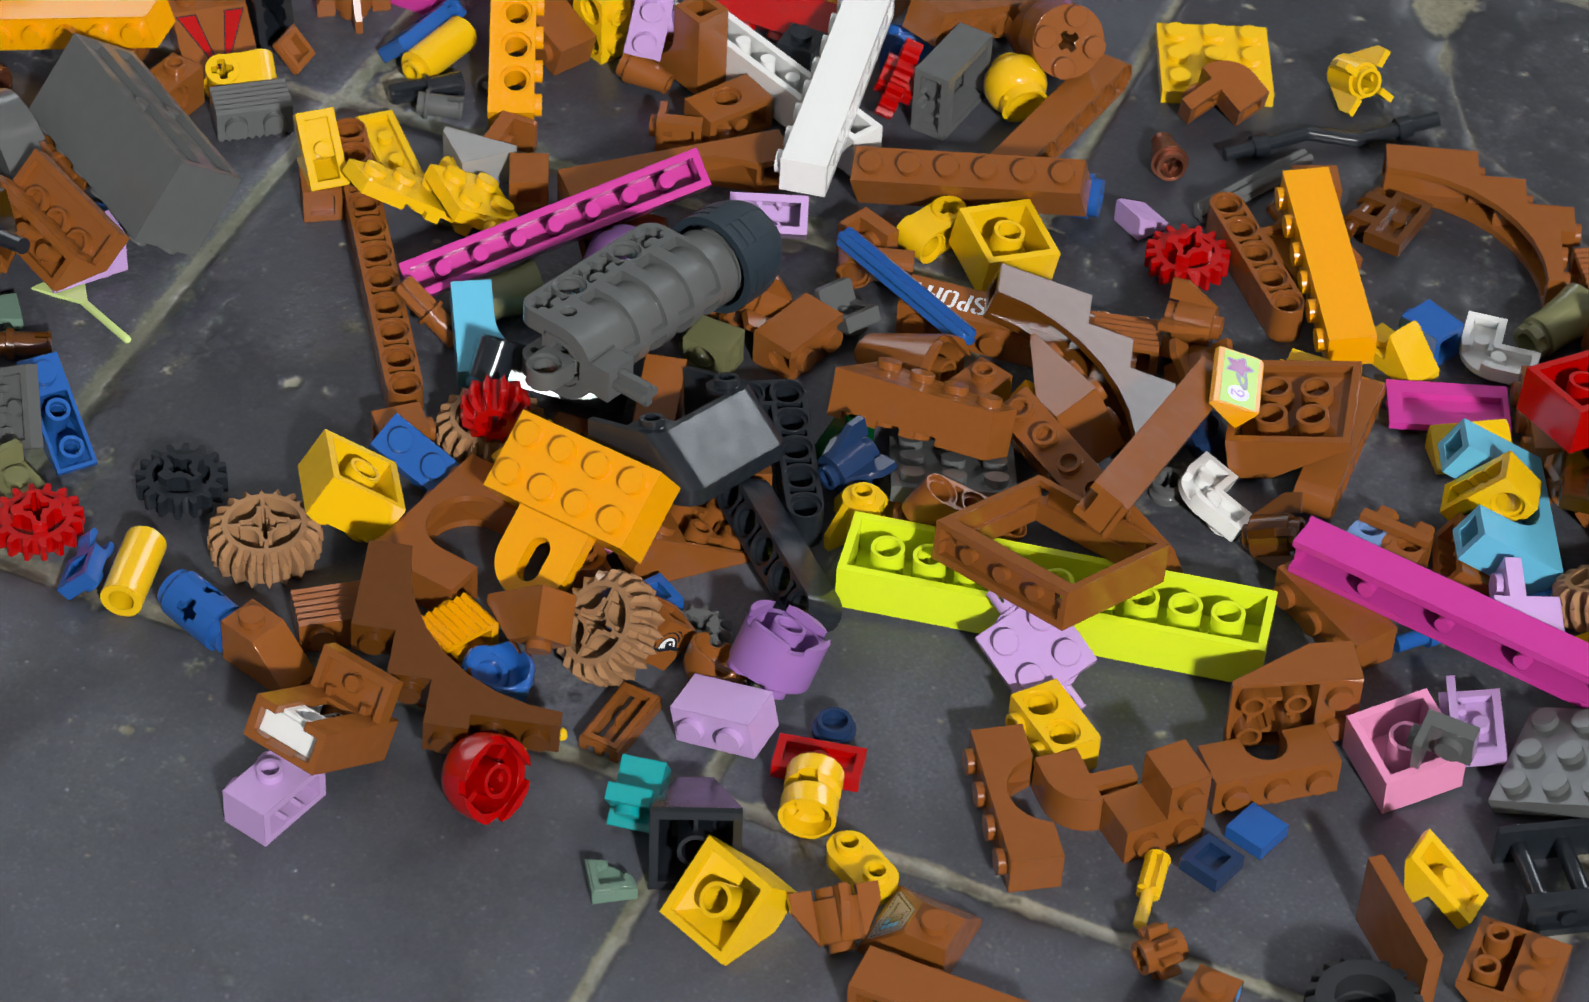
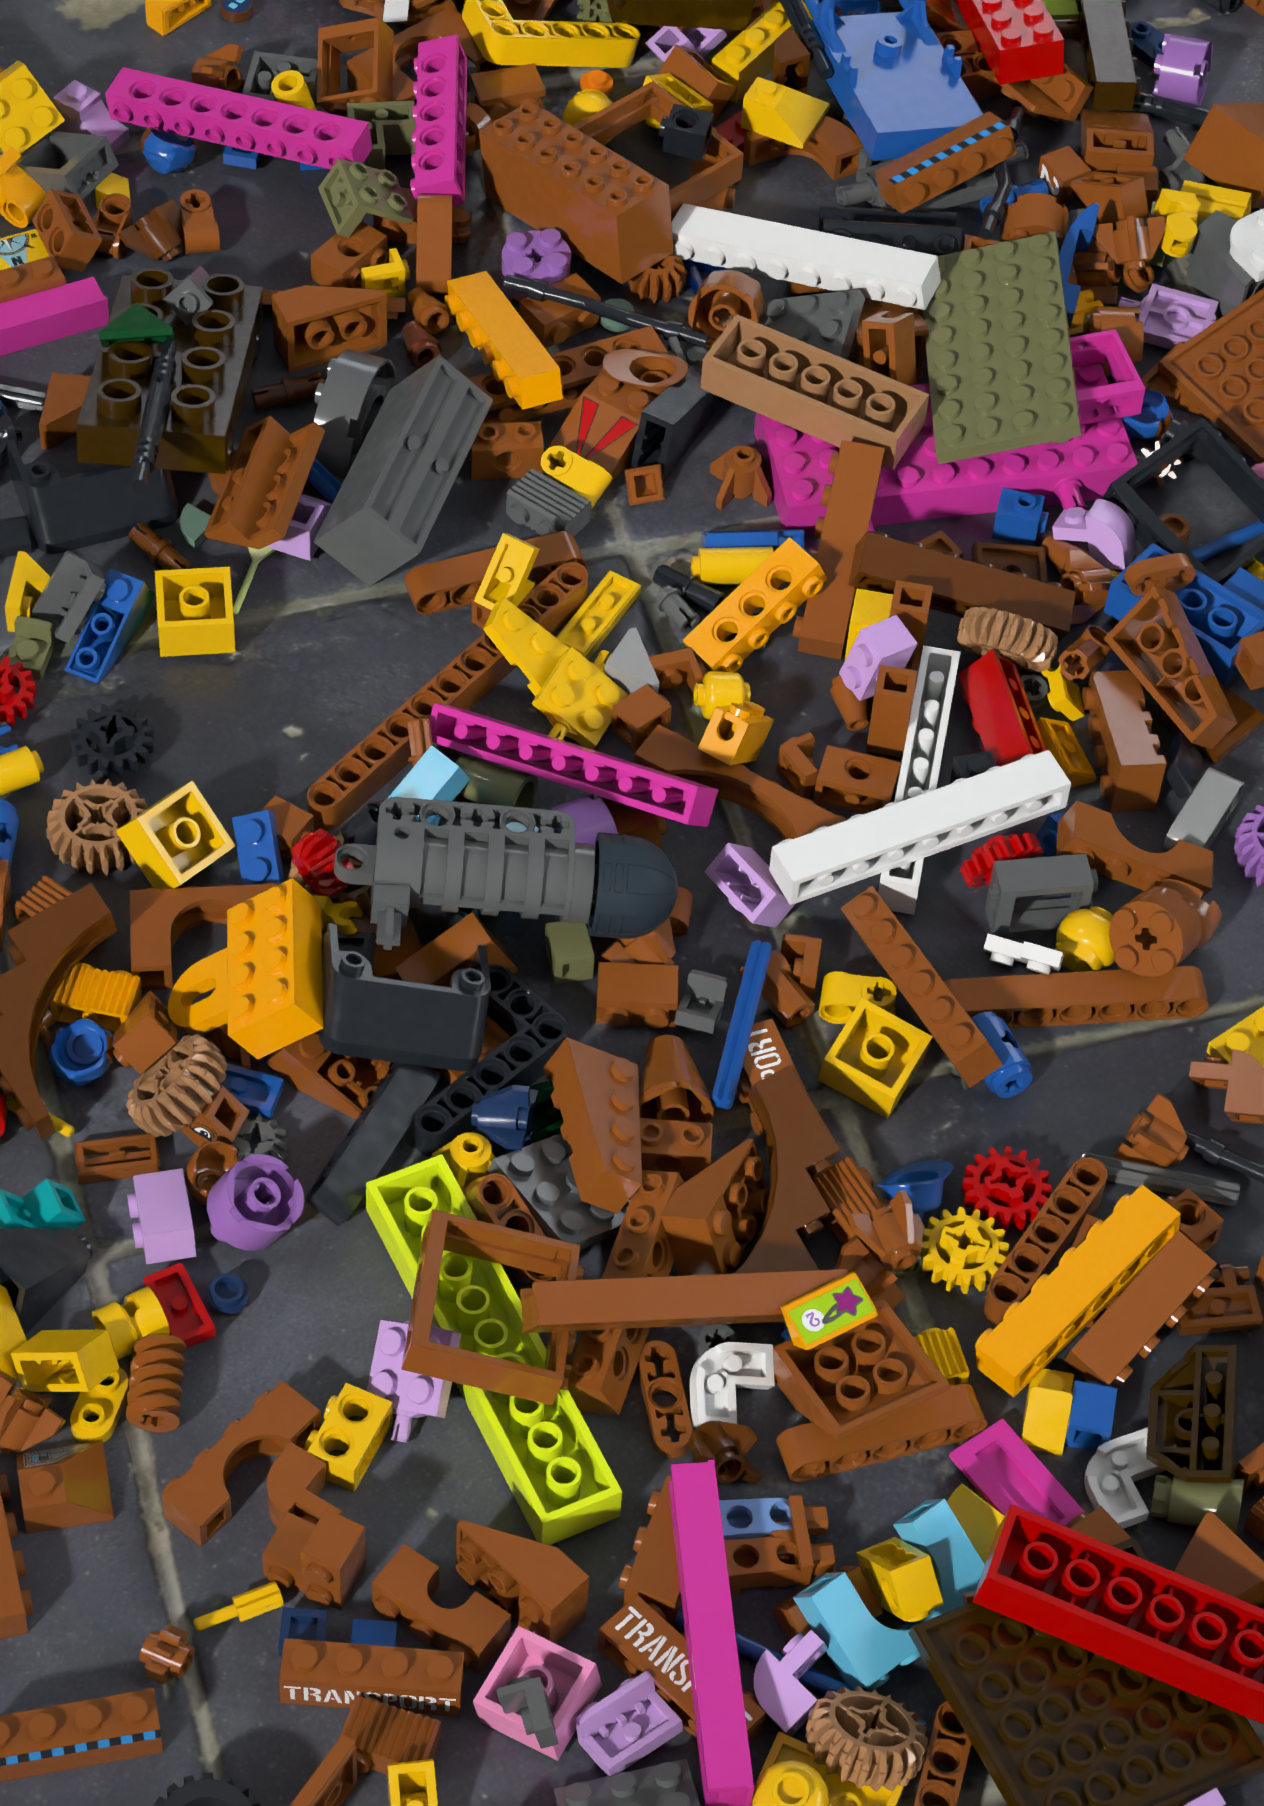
camera: 50 degrees right, 10 degrees up
lavender slope [1114,198,1169,241] -> none
copper cone [1151,132,1189,181] -> none
none -> yellow brick [11,1329,119,1392]
none -> dark orange piece [126,1334,186,1433]
none -> yellow brick [155,567,236,657]
none -> dark orange brick [279,1638,464,1717]
none -> dark orange brick [339,1695,441,1779]
none -> dark orange beam [404,531,586,615]
none -> dark orange brick [598,1595,766,1744]
none -> dark orange beam [637,1340,693,1458]
none -> yellow head [693,671,751,720]
none -> light orange brick [698,701,774,766]
none -> blue piece [876,1160,954,1219]
none -> yellow gear [920,1207,1009,1294]
none -> white plate [983,934,1064,975]
none -> dark orange brick [1064,1230,1217,1389]
none -> dark orange brick [1112,1092,1189,1168]
none -> dark brown wedge [1146,1345,1238,1483]

